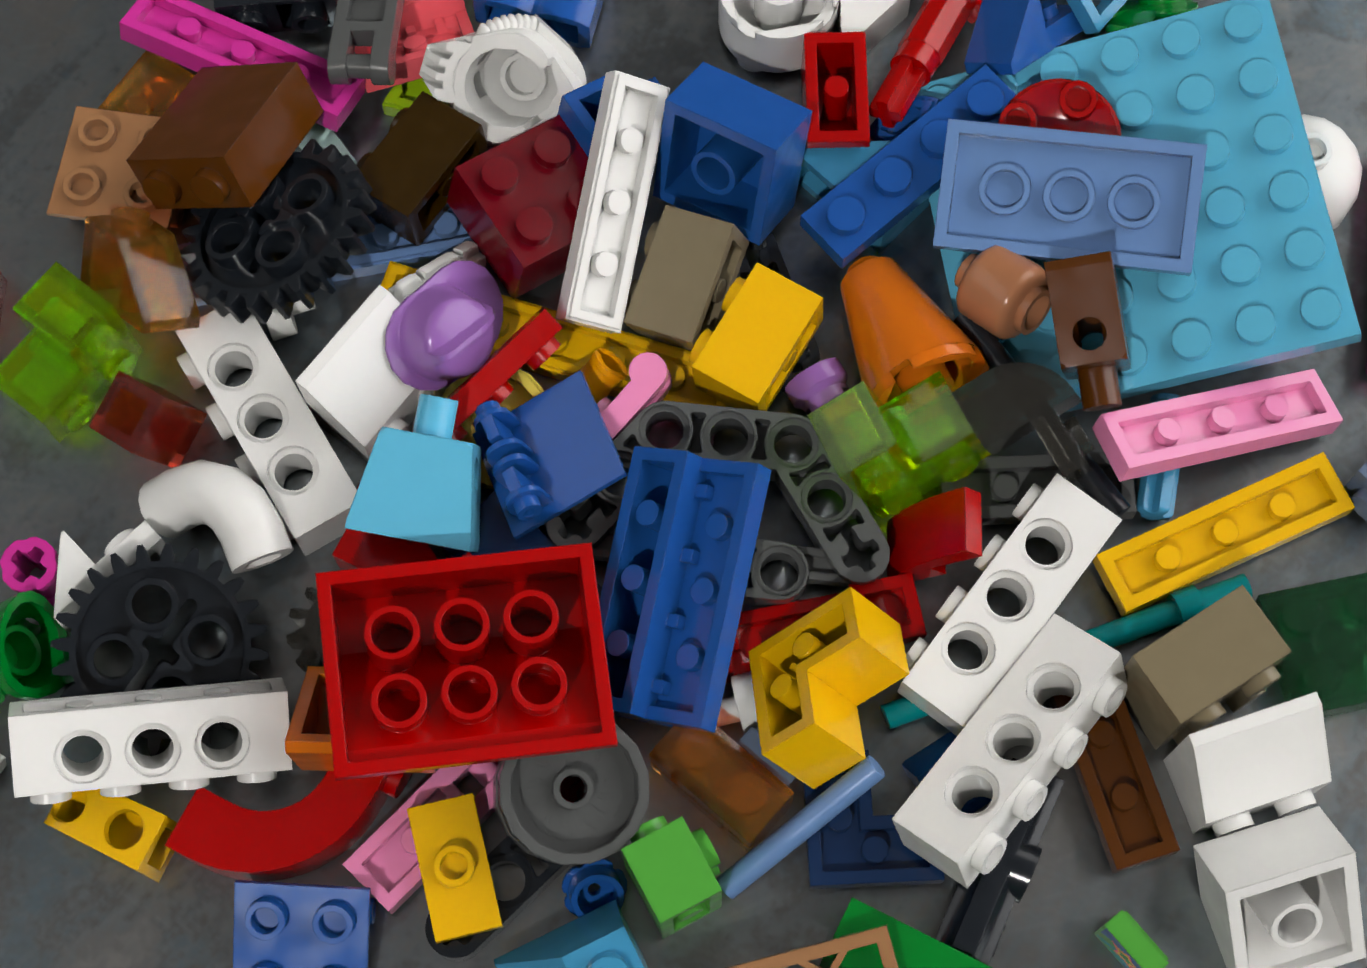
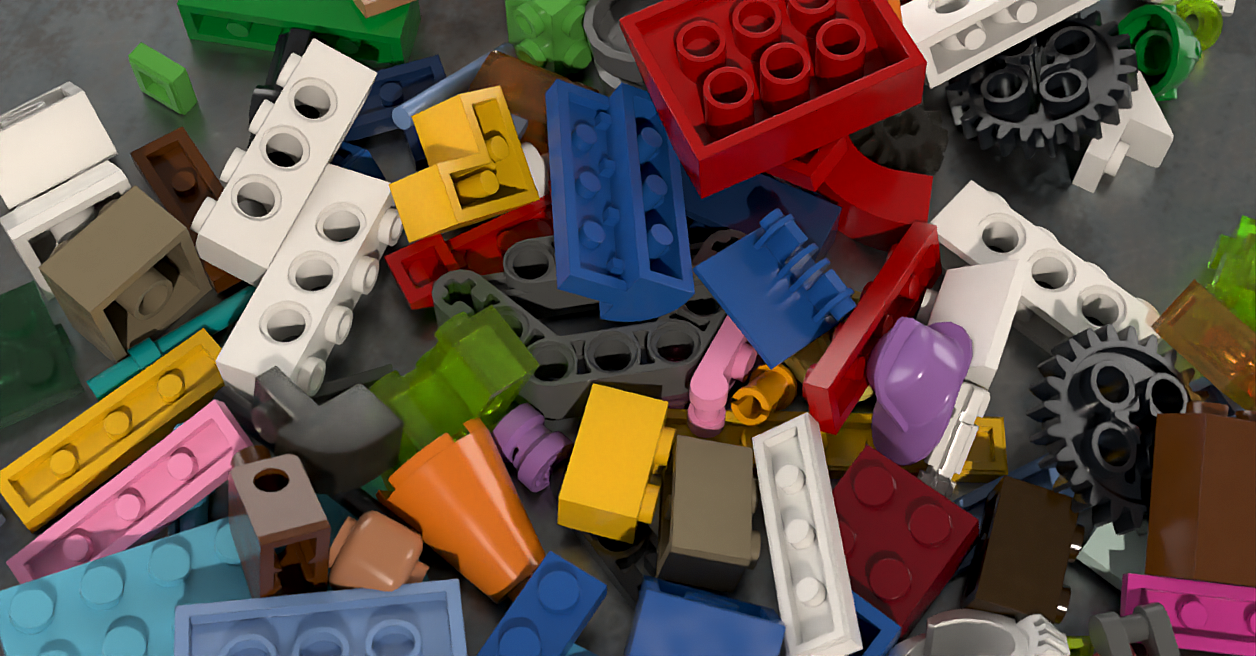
camera: 160 degrees right, 10 degrees down
dark pink bush [0,537,58,607] -> none
clear red brick [89,370,207,468] -> none
white cylinder [138,460,294,574] -> none
medium azure torso [345,394,481,552] -> none
red slope [887,487,982,581] -> none

